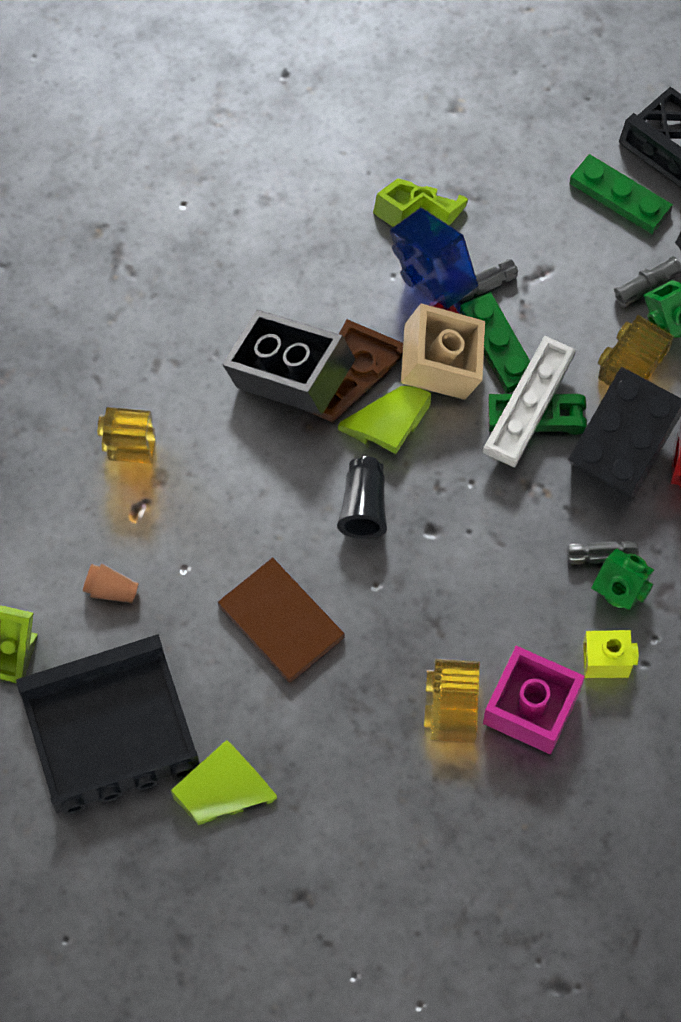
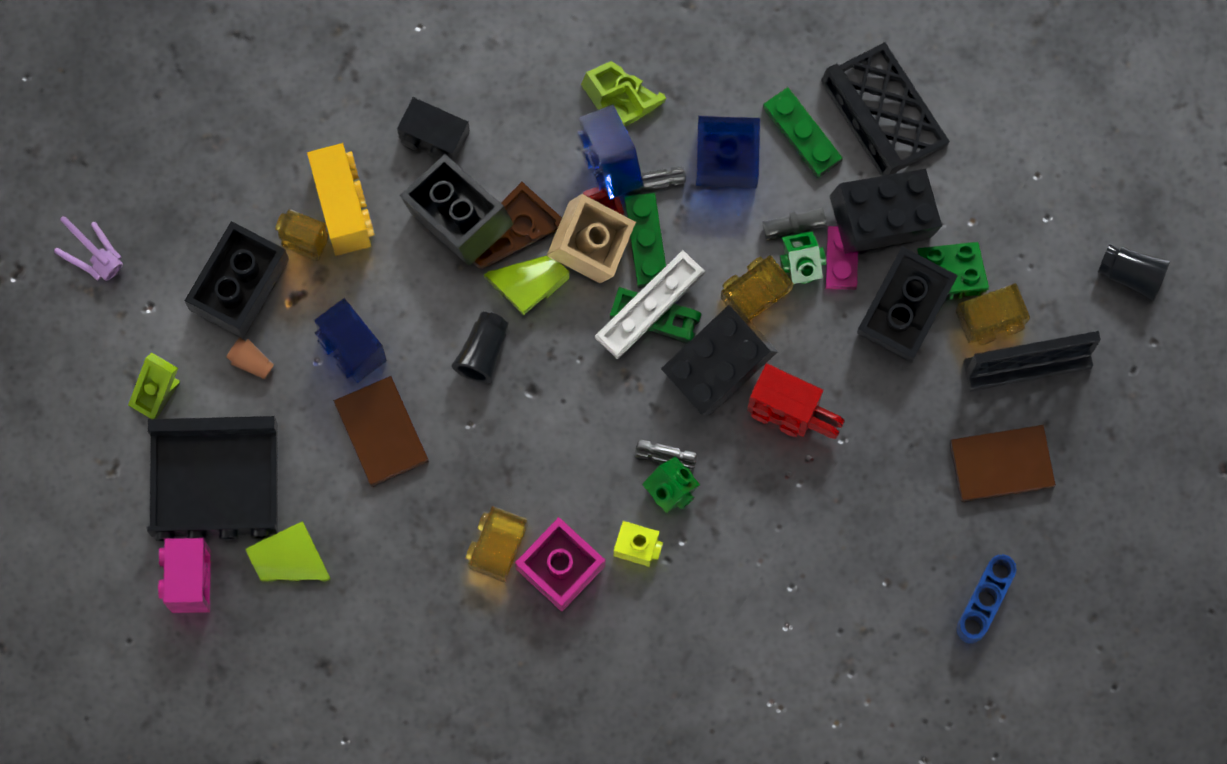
camera: 15 degrees right, 10 degrees up
none -> dark pink brick [158,538,211,613]
none -> black brick [184,221,289,338]
none -> yellow brick [307,143,374,256]
none -> clear blue brick [314,298,387,383]
none -> black brick [397,97,470,162]
none -> clear blue brick [696,116,760,188]

